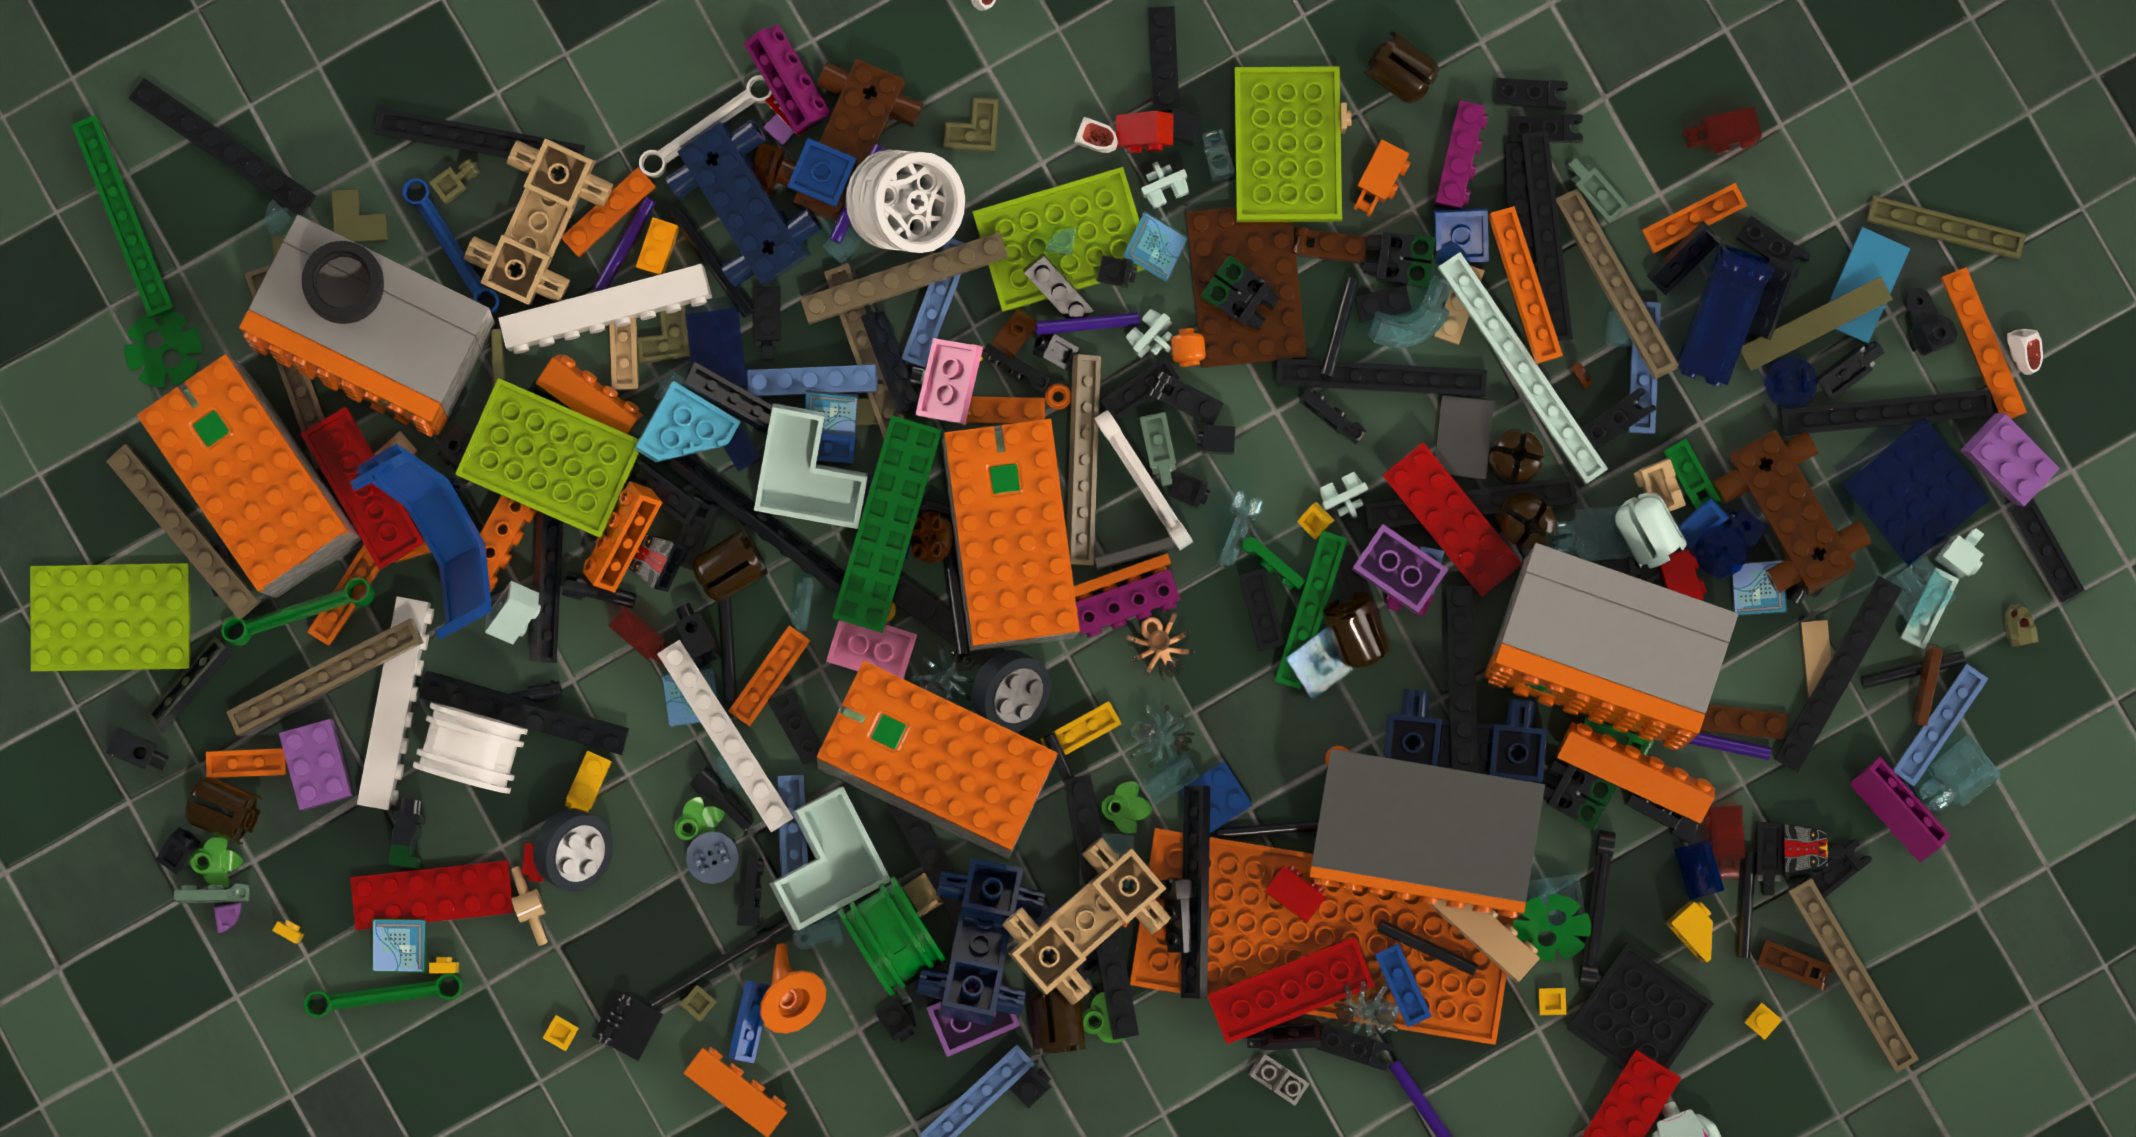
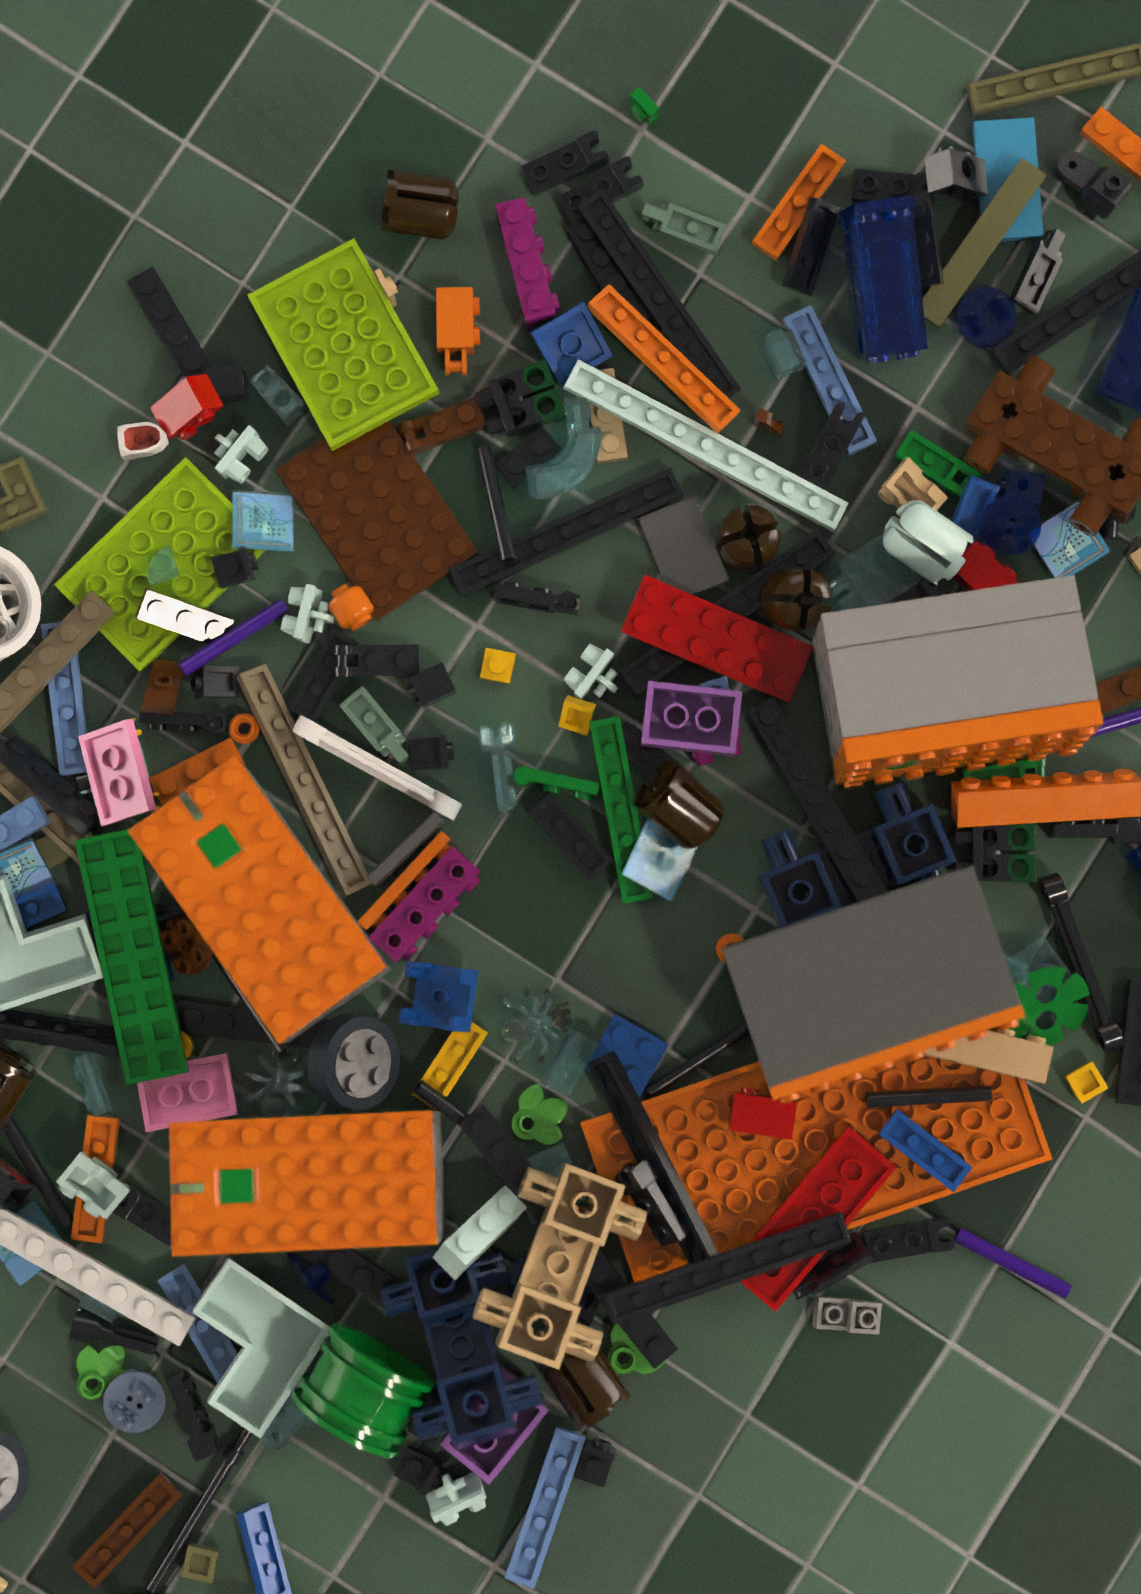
camera: 25 degrees left, 0 degrees up
orange piece [760,943,826,1034] -> none
tan bracket [903,873,944,917] -> none
animal [1126,612,1195,681] -> none
black hips [1199,255,1280,331] -> none
animal [1334,981,1400,1036] -> none
dark tan plate [1556,188,1678,380] -> none
clear red brick [1684,106,1762,154] -> none
none -> light aqua cylinder [56,1151,130,1220]
none -> reddish brown plate [72,1472,183,1589]
none -> clear blue piece [287,1251,335,1304]
none -> blue panel [398,961,478,1032]
none -> light aqua hips [426,1472,487,1526]
none -> light aqua brick [433,1186,527,1280]
none -> yellow plate [480,648,516,685]
none -> black tile [602,1211,851,1325]
none -> green plate [629,87,660,127]
none -> black brick [924,146,988,203]

